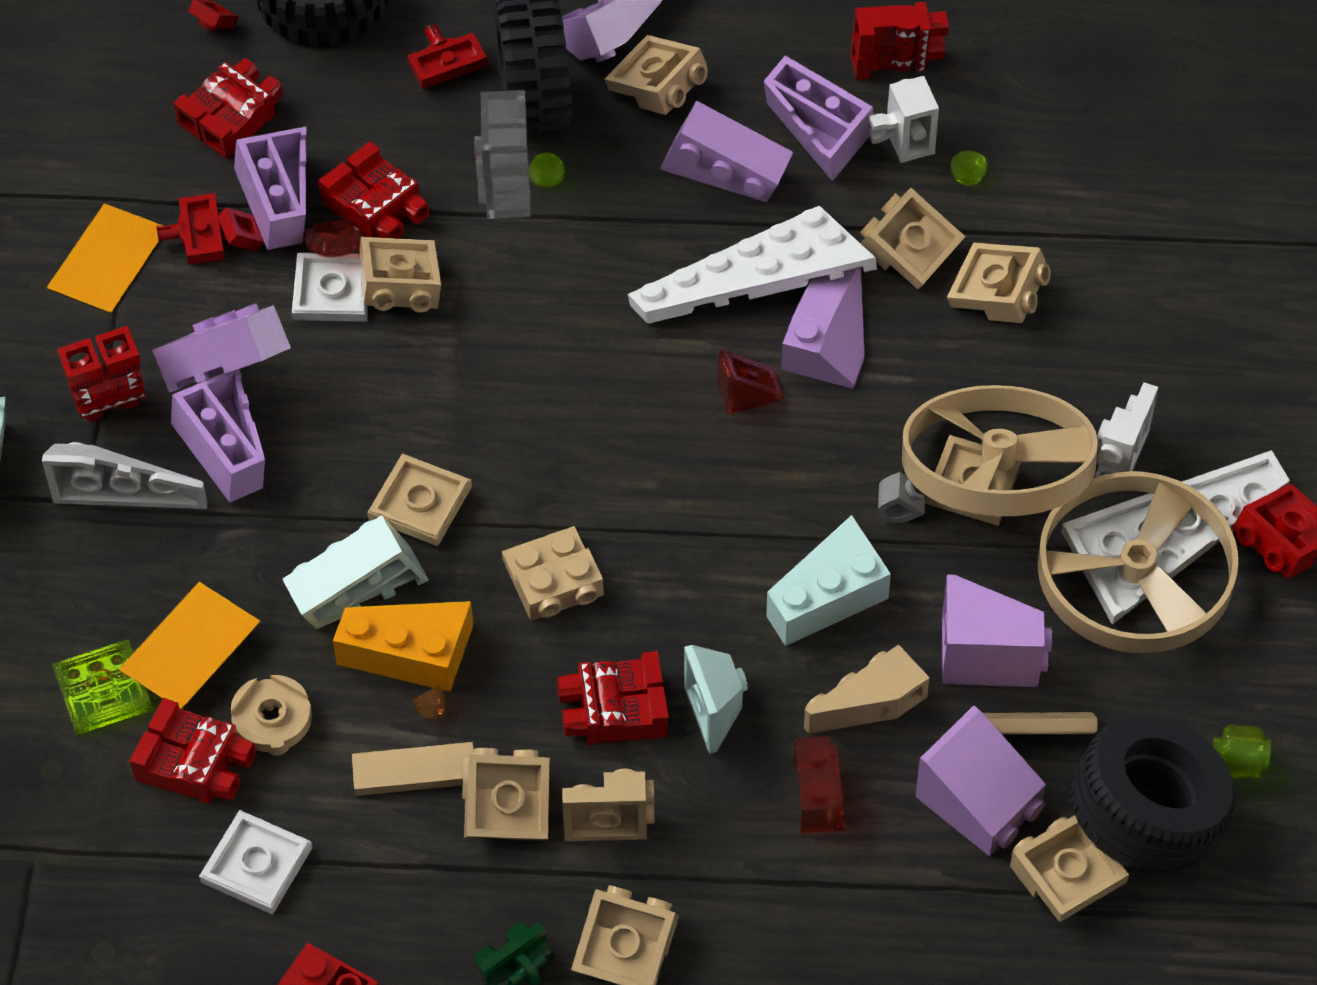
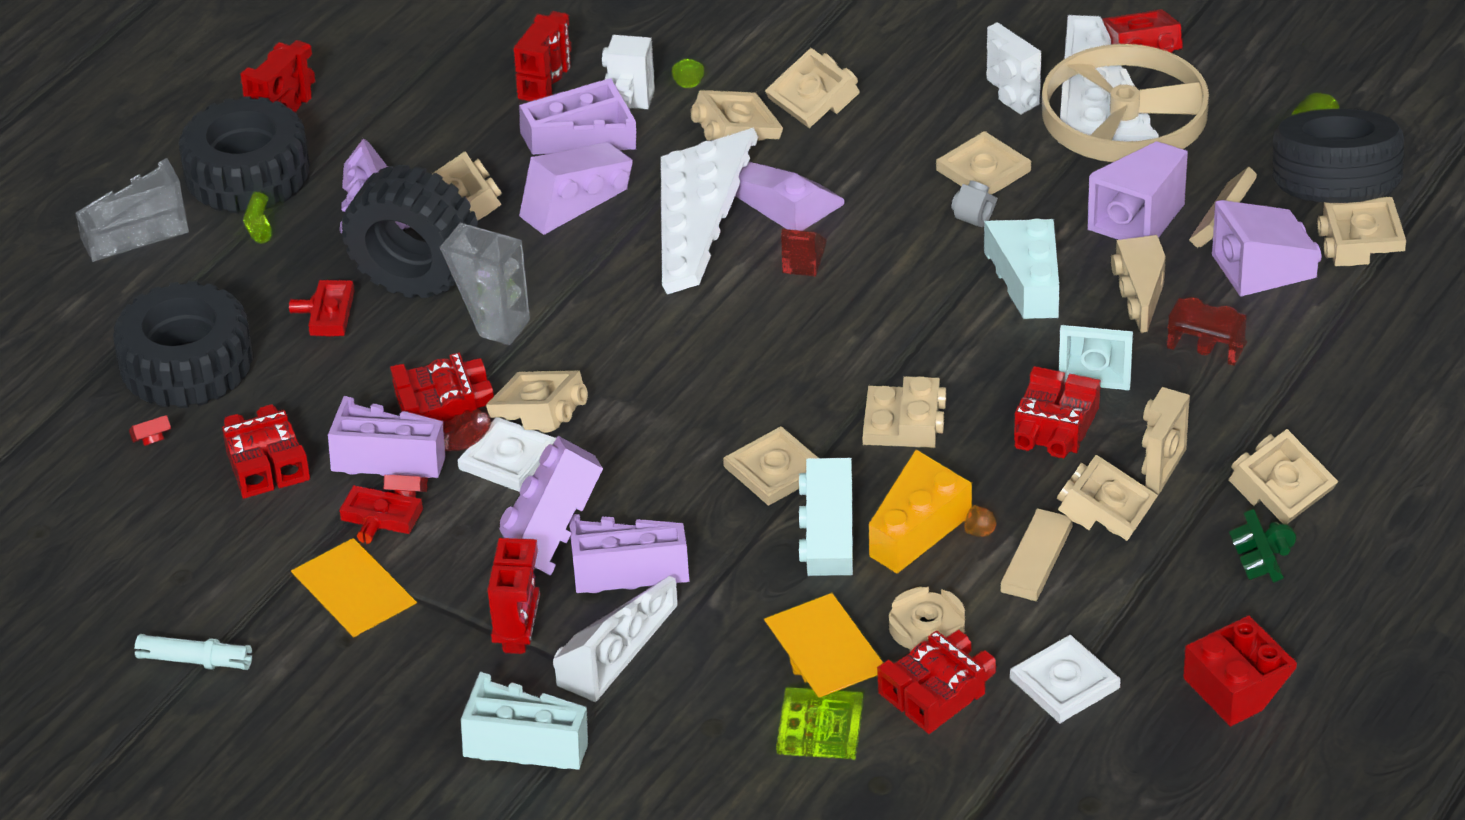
camera: 60 degrees left, 15 degrees down
tan piece [902,385,1098,516] -> none

